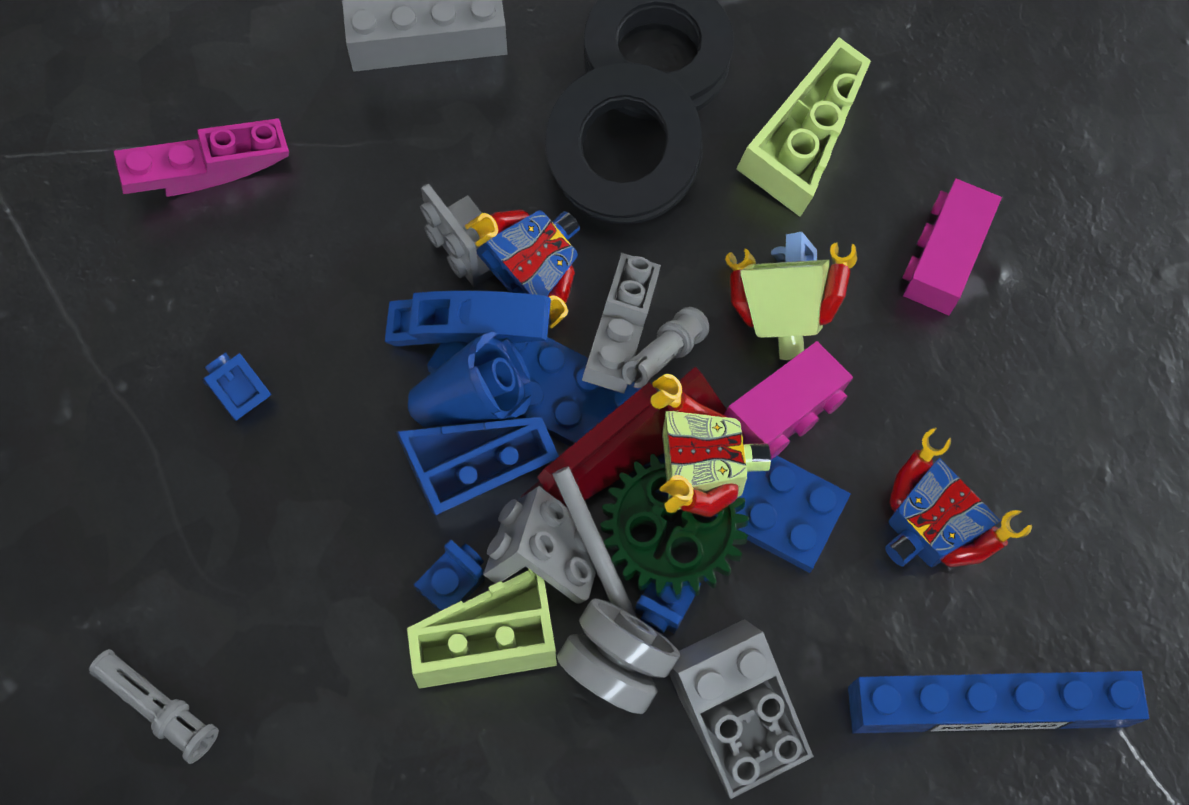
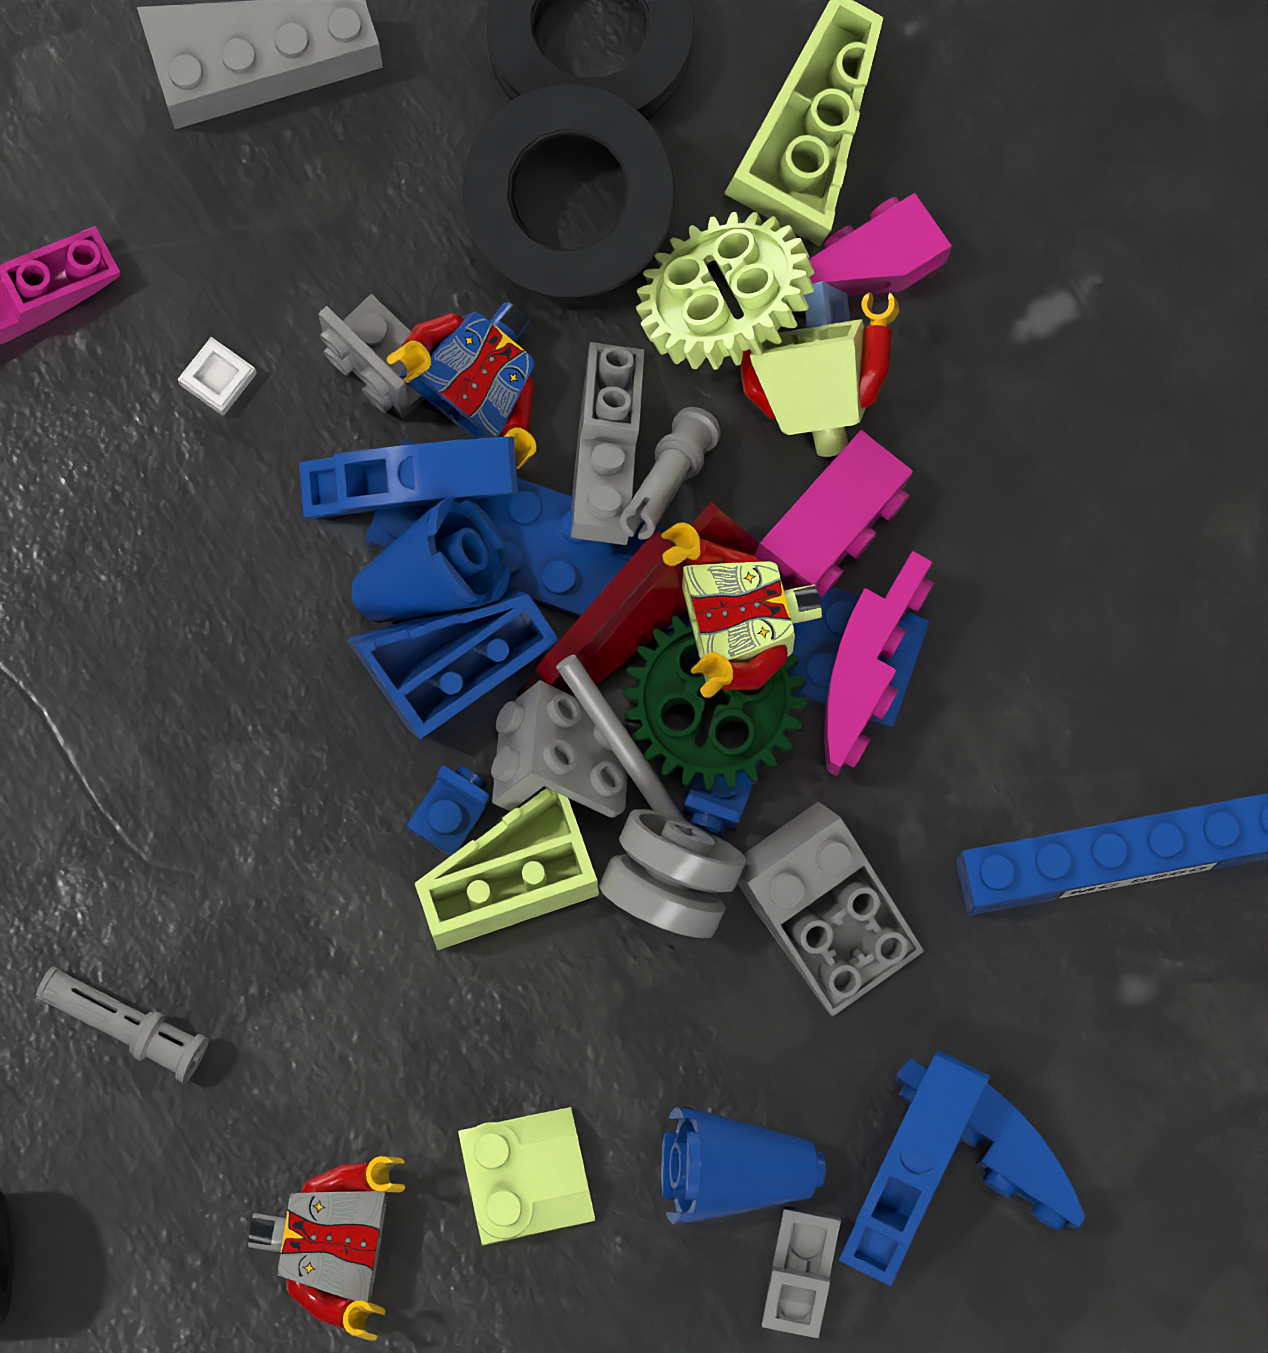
camera: 10 degrees left, 10 degrees up
blue bracket [202,352,272,421] -> none
torso [885,428,1032,567] -> none
dark pink brick [902,178,1002,316] -> none
none -> white tile [177,337,257,416]
none -> yellowish green gear [636,212,815,370]
none -> dark pink slope [809,193,952,296]
none -> dark pink slope [824,551,934,777]

